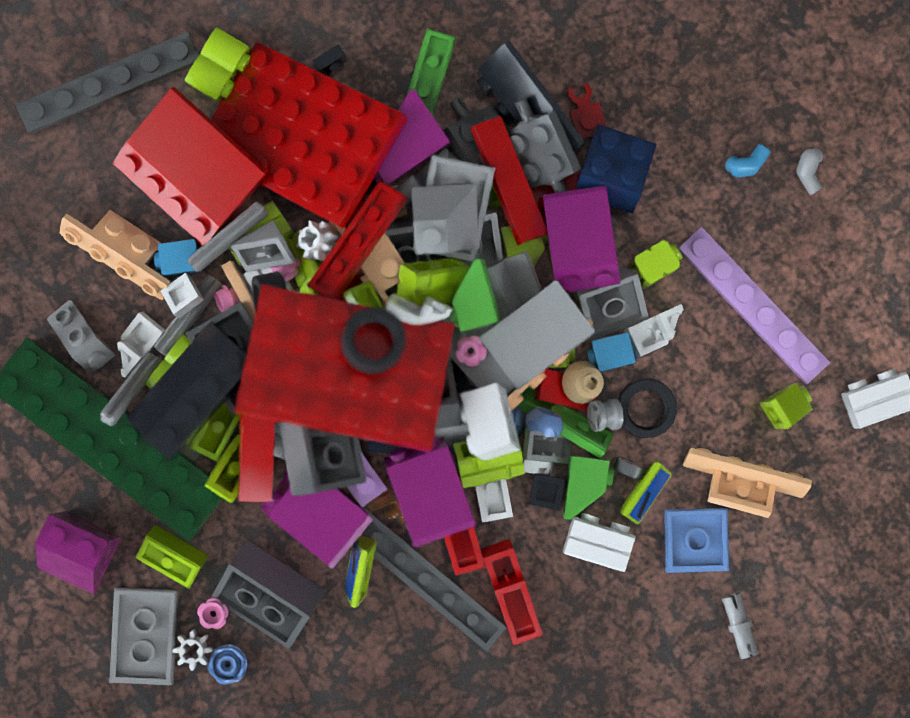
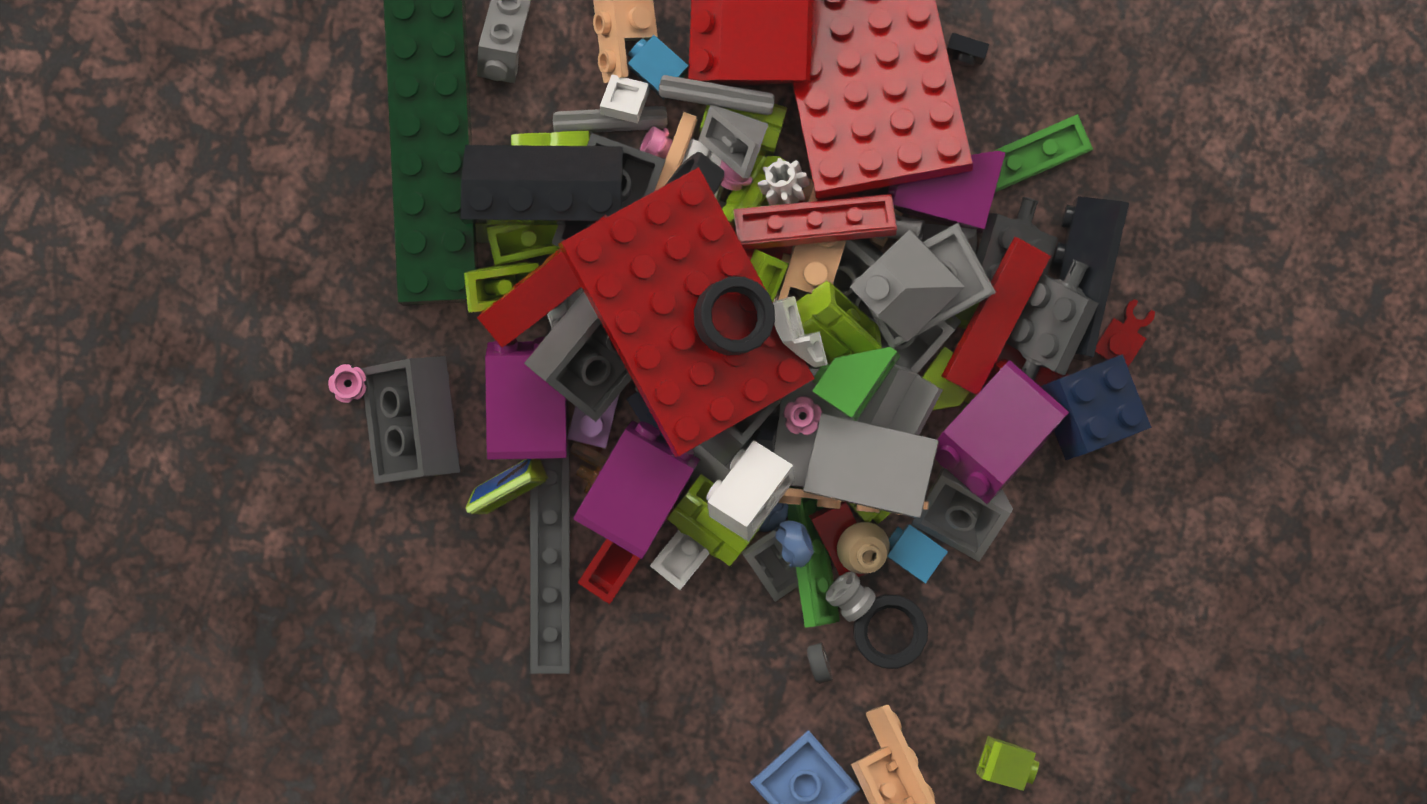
camera: 55 degrees right, 0 degrees up
magenta slope [35,511,121,594] -> none
light grey axle [100,353,160,426] -> none
light grey tile [109,587,178,685] -> none
white slope [117,311,165,378] -> none
lime slope [135,525,208,589] -> none
white gear [172,629,214,670] -> none
medium blue plate [208,645,247,685] -> none
red slope [480,539,543,646] -> none
white tile [523,460,554,475] -> none
black plate [528,473,565,511] -> none
bright green slope [562,456,614,520] -> none
white brick [563,513,635,572] -> none
slope [619,461,672,524] -> none
white slope [624,304,683,358] -> none
lime brick [628,240,682,289] -> none
lavender plate [678,227,830,384] -> none
dark azure arm [725,144,771,177] -> none
light grey arm [796,147,823,196] -> none

